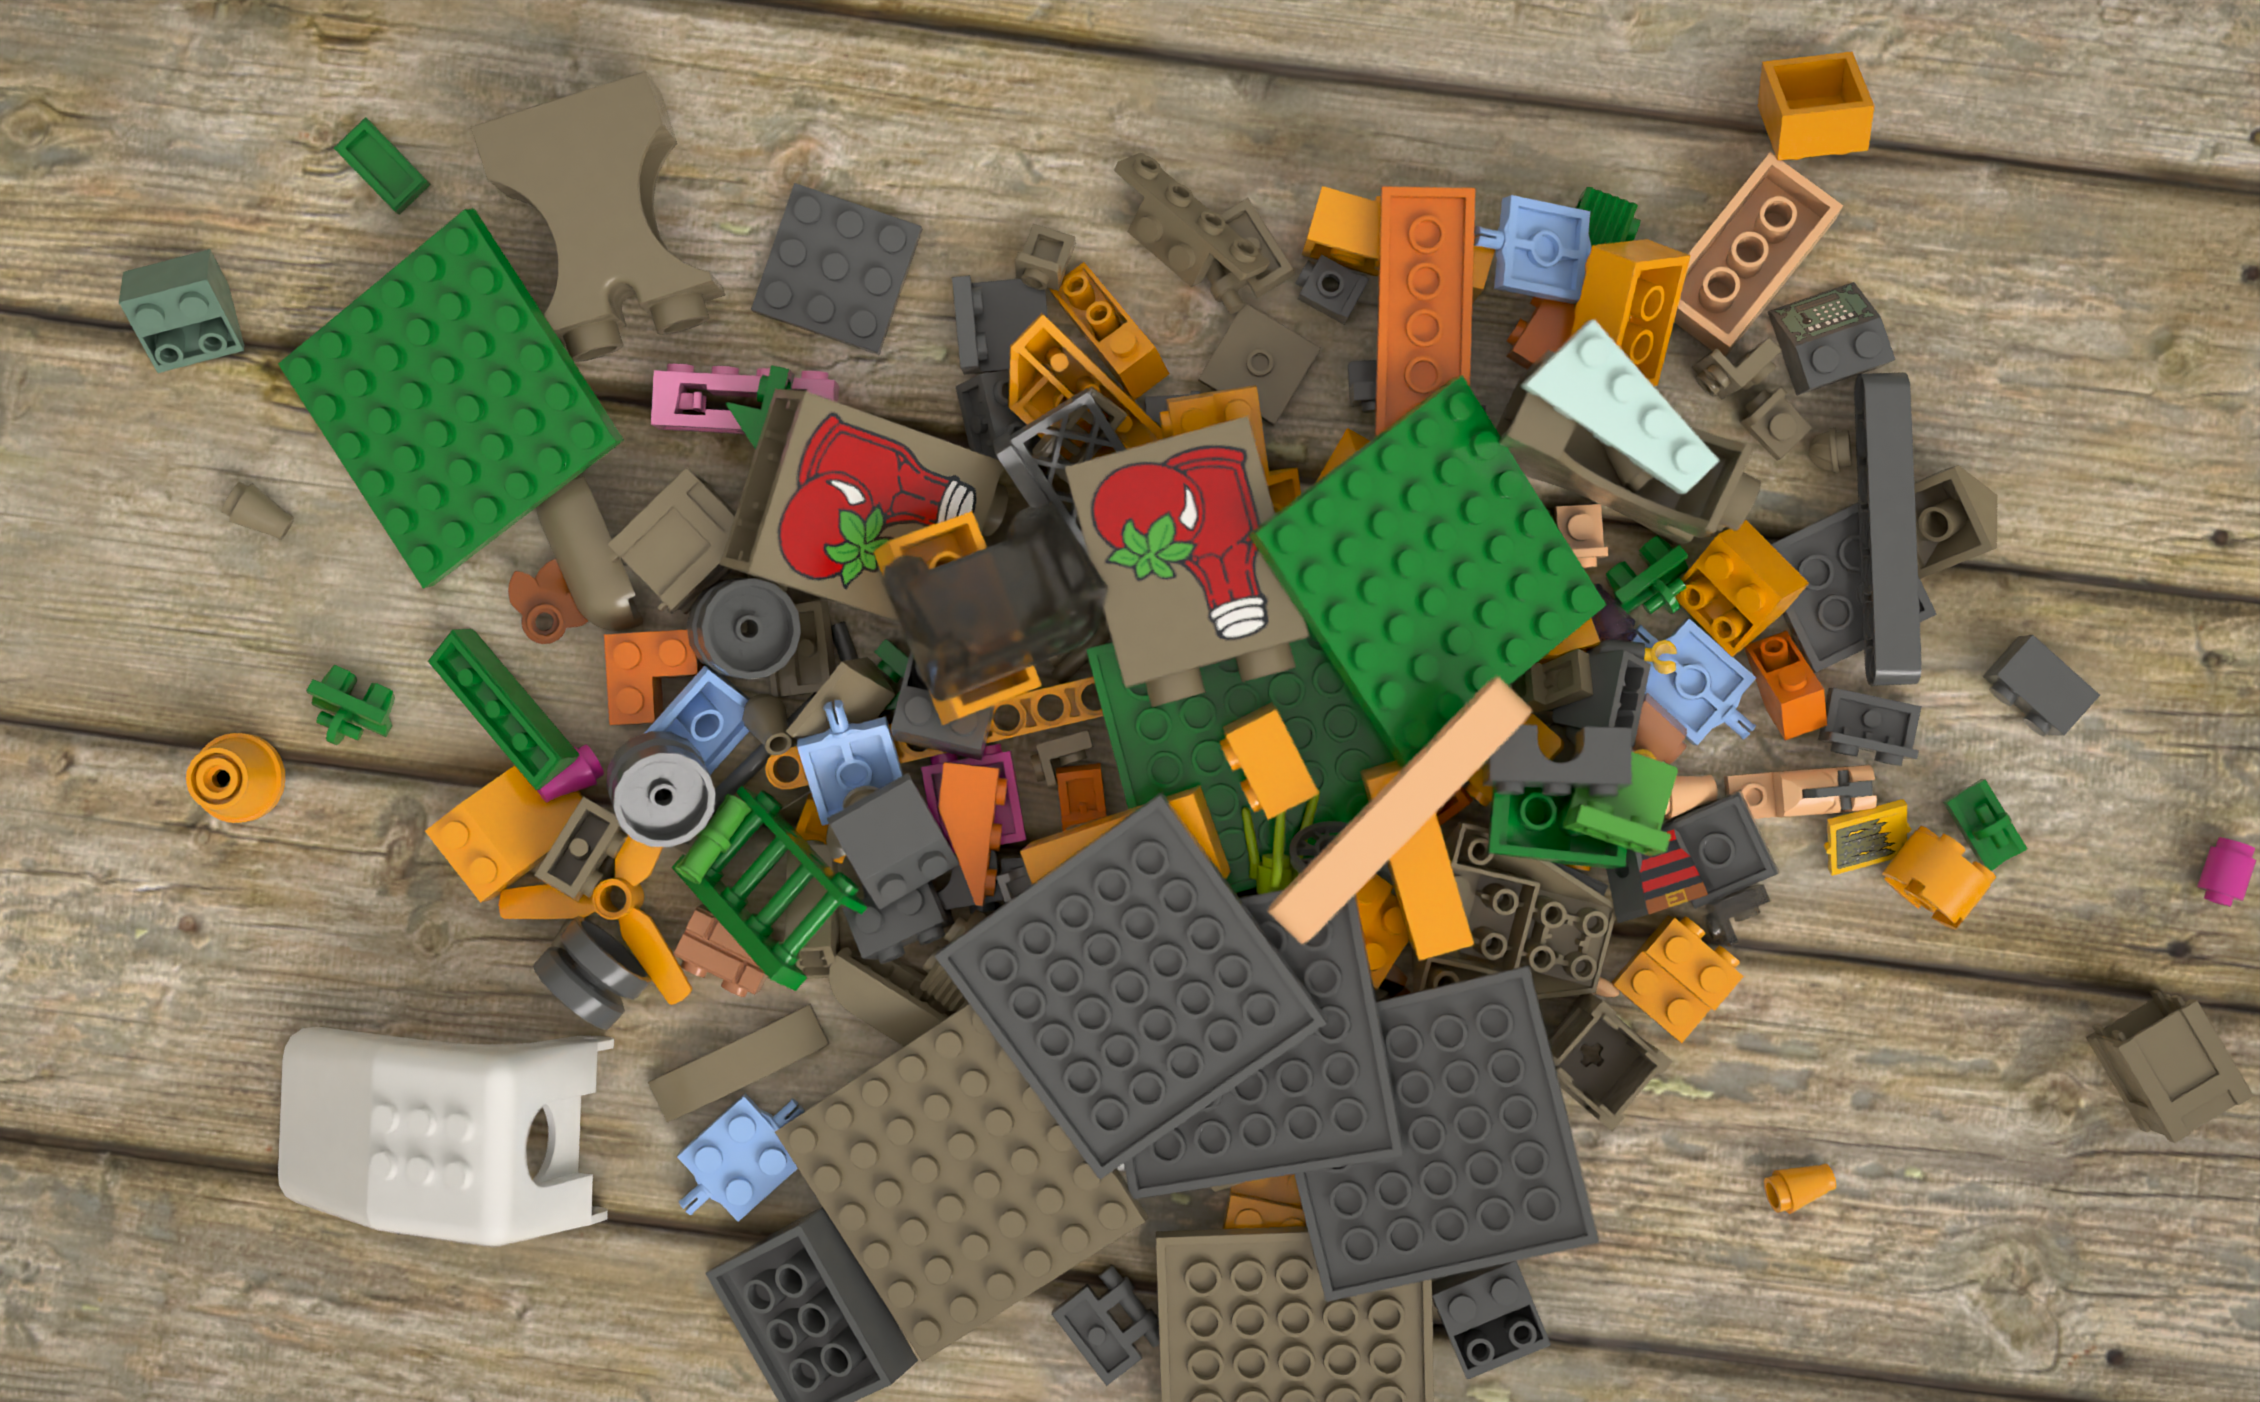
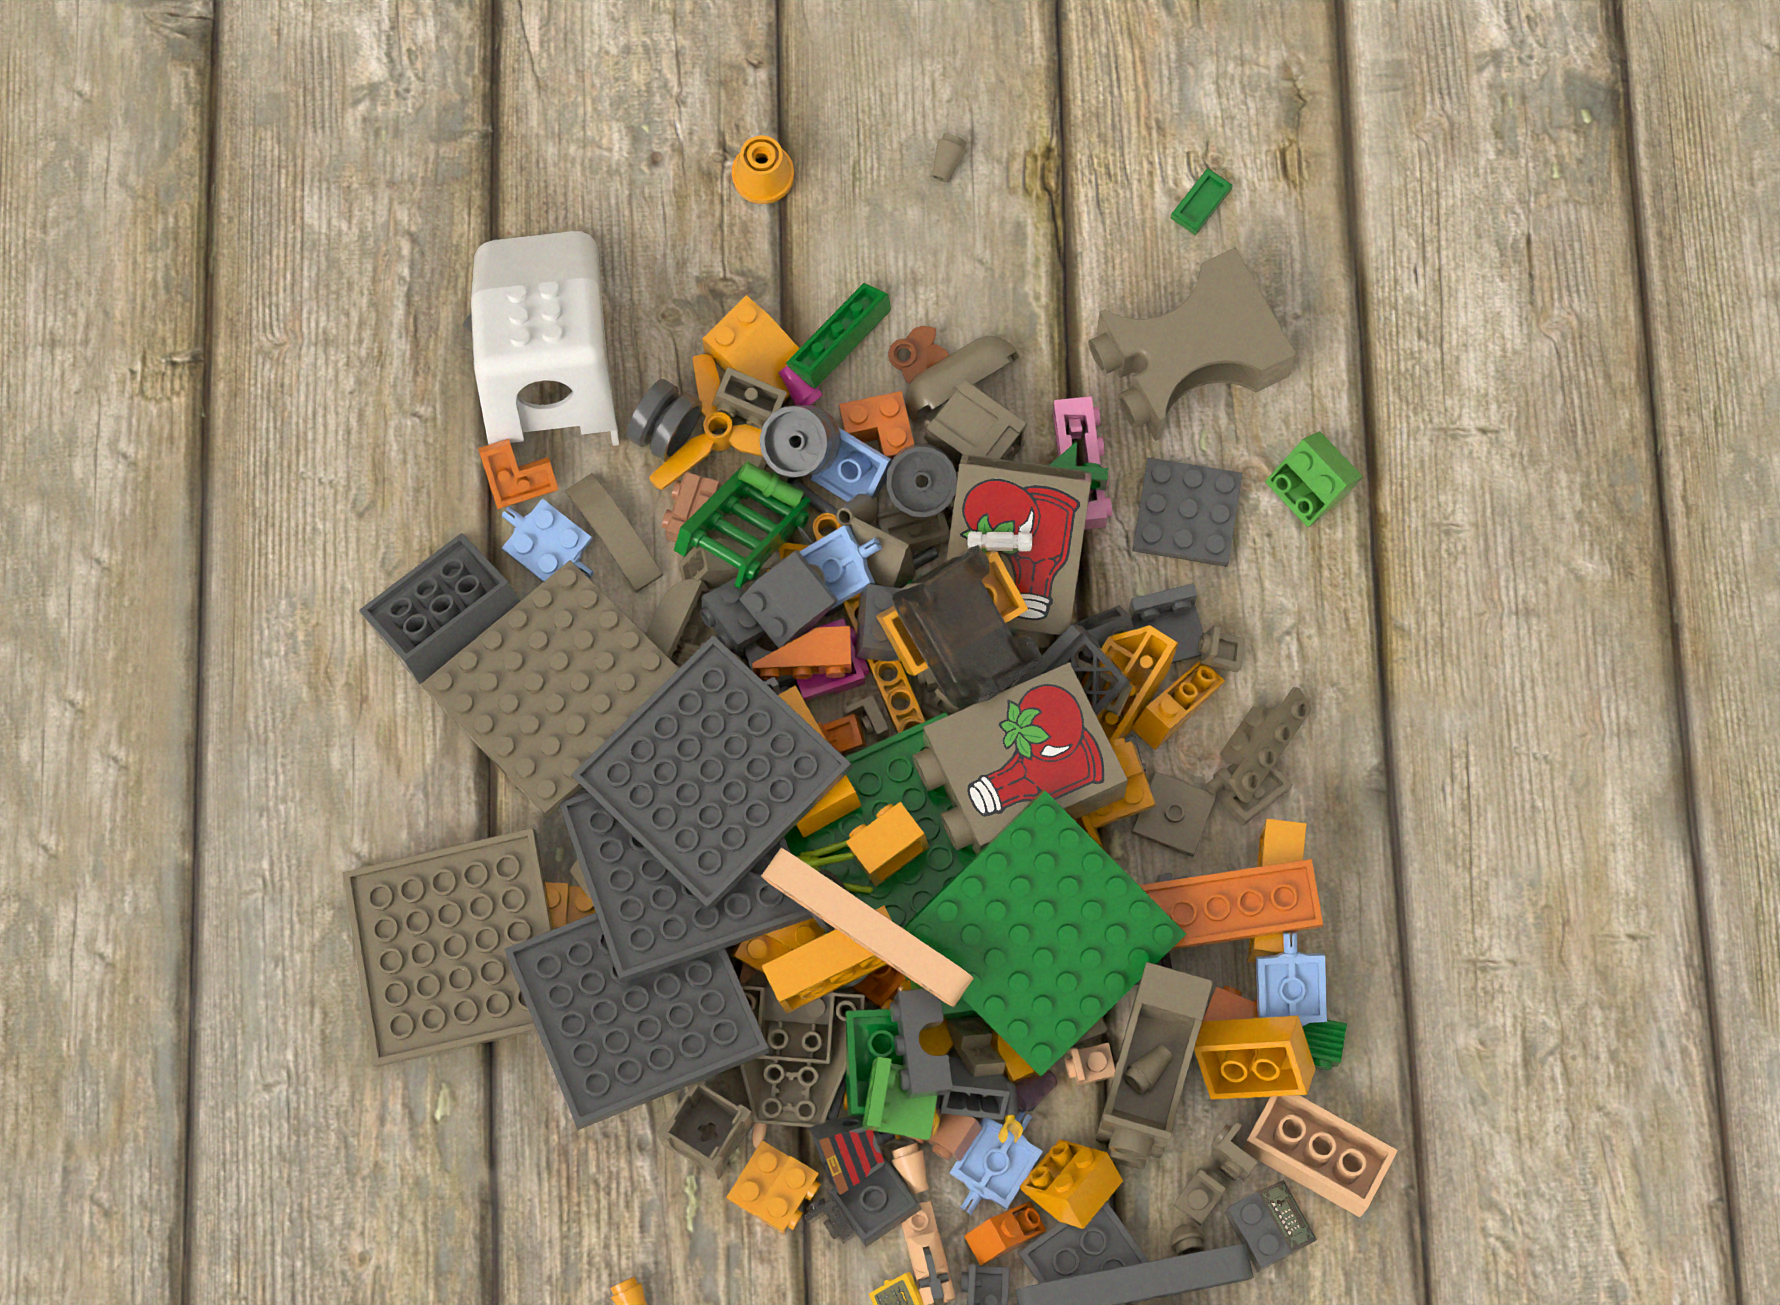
camera: 80 degrees right, 15 degrees down
sand green slope [119,249,244,373] -> none
green plate [278,209,624,589] -> none
green hips [306,665,395,746] -> none
dark grey plate [1052,1265,1159,1386] -> none
dark grey brick [1295,254,1369,325] -> none
dark grey slope [1432,1261,1551,1380] -> none
light aqua wing [1521,320,1719,494] -> none
green hips [1606,535,1689,617] -> none
light orange piece [1758,51,1875,161] -> none
none -> orange plate [478,439,559,509]
none -> white axle [968,532,1032,551]
none -> bright green slope [1265,431,1363,527]

